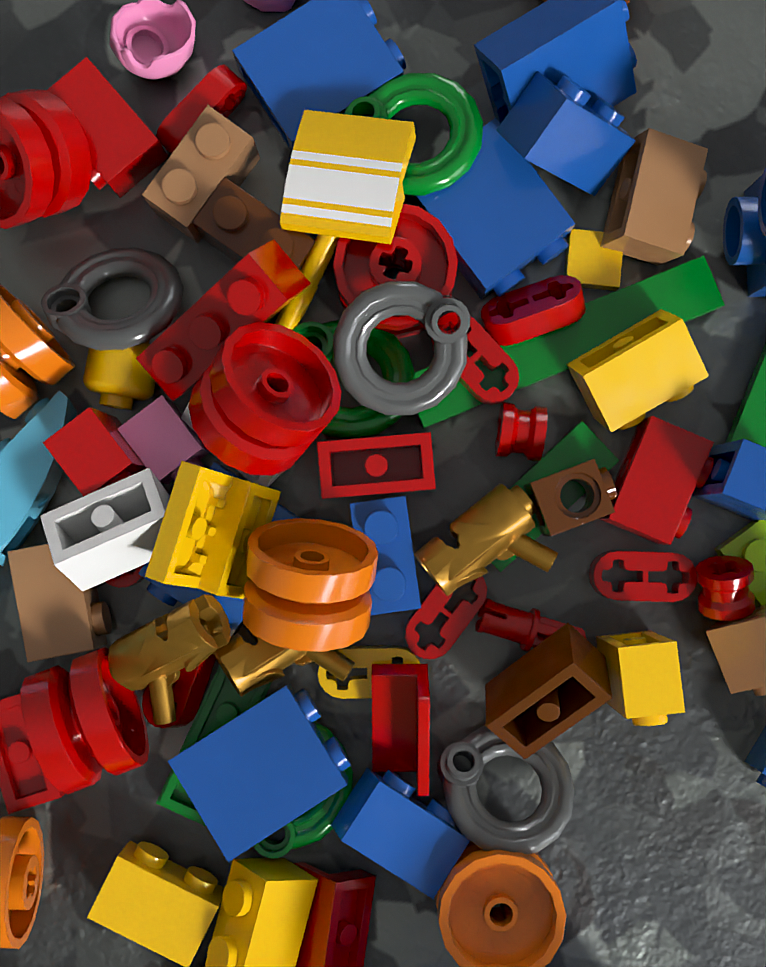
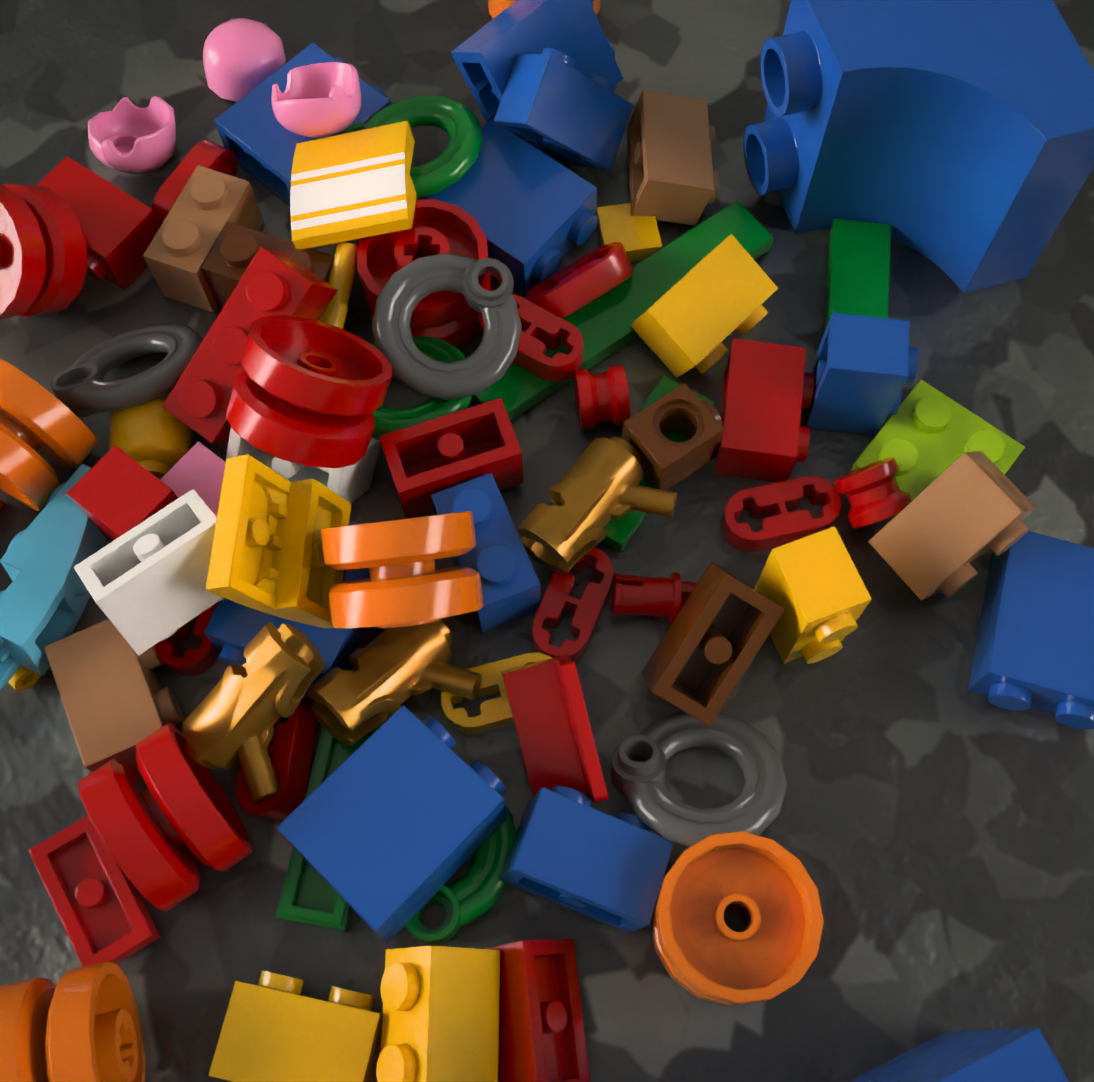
camera: 15 degrees left, 20 degrees down
none -> bright pink hair [272,62,361,139]

